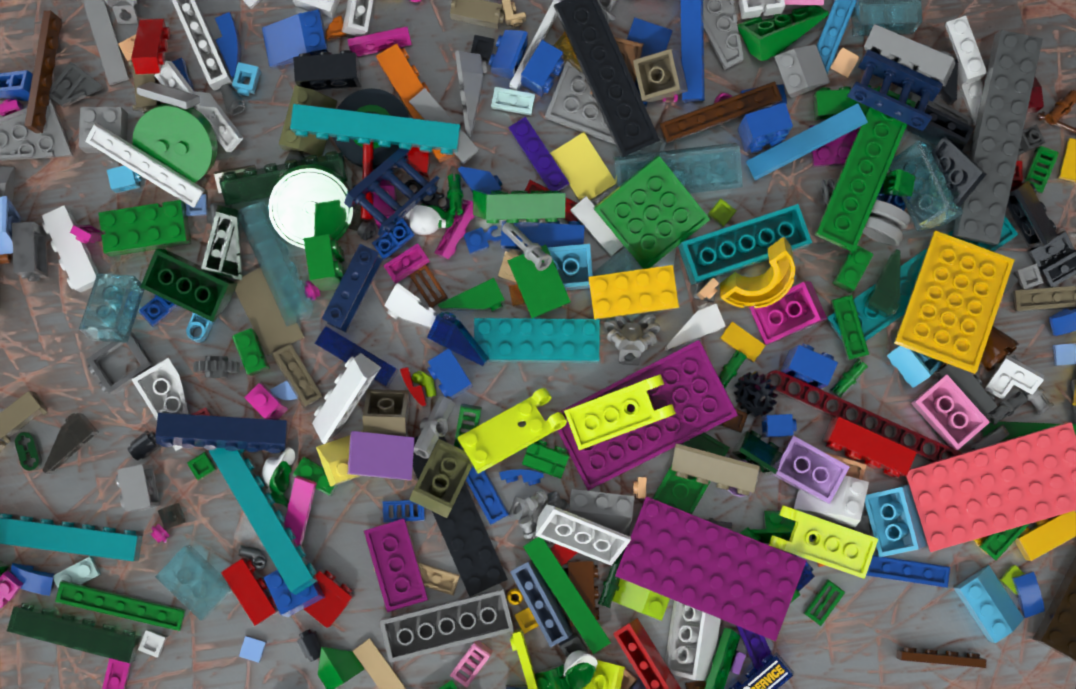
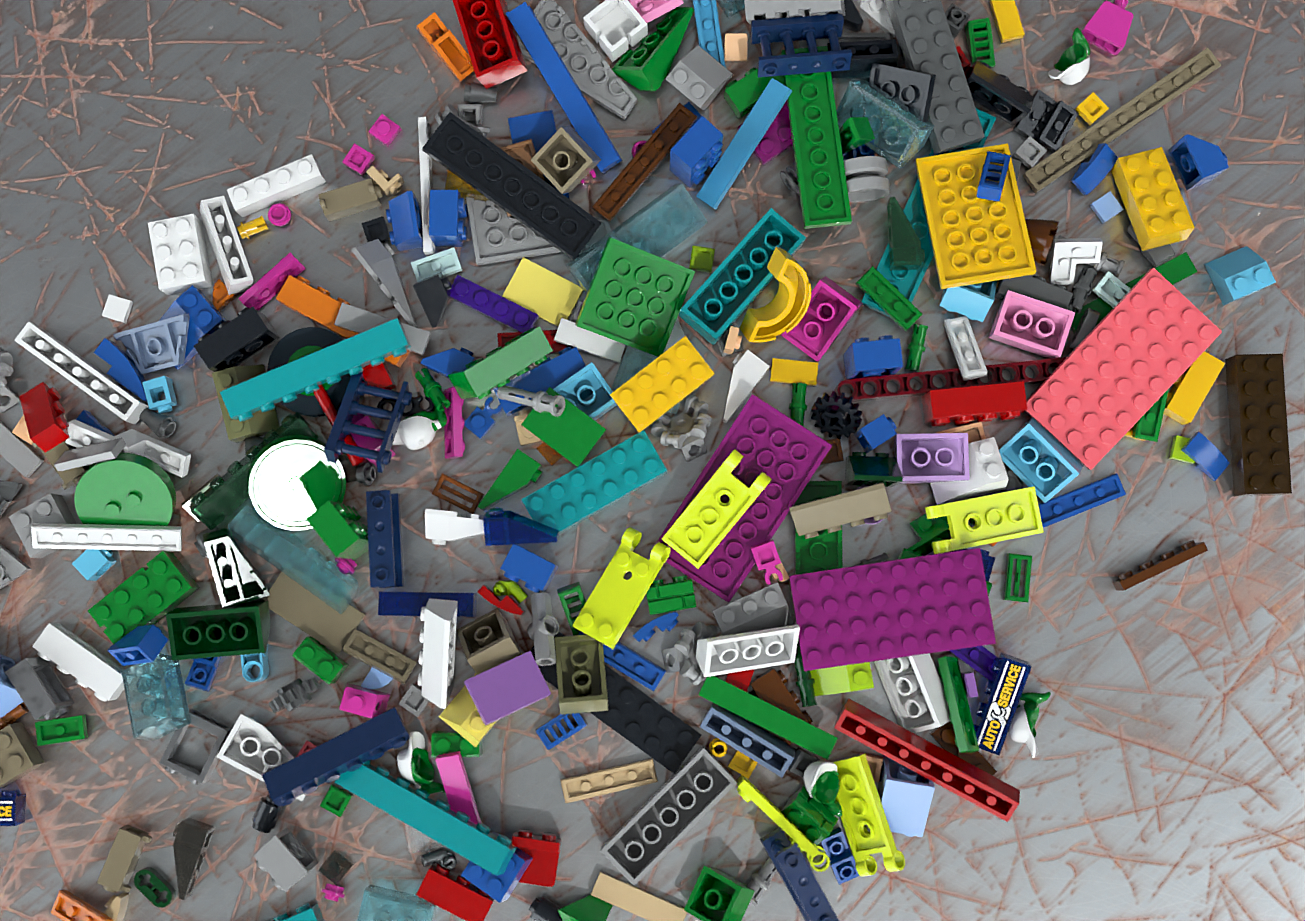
camera: 30 degrees left, 0 degrees up
dark pink plate [70,224,105,244] -> none
light blue tile [185,194,208,217] -> none
magenta plate [364,518,429,612] -> none
blue slope [372,218,415,260] -> none
dark pink plate [383,243,430,284] -> none
bright pink slope [450,640,493,688] -> none
green brick [832,245,874,293] -> none
medium azure slope [953,565,1024,643] -> none
none -> green plate [35,715,88,746]
none -> blue slope [107,624,168,666]
none -> sand blue wing [113,314,190,374]
none -> light grey plate [399,684,430,717]
none -> black slope [413,272,452,328]
none -> dark pink plate [751,539,783,585]
none -> white tile [944,316,987,381]
none -> blue slope [977,151,1011,202]
none -> light aqua plate [1092,271,1131,308]

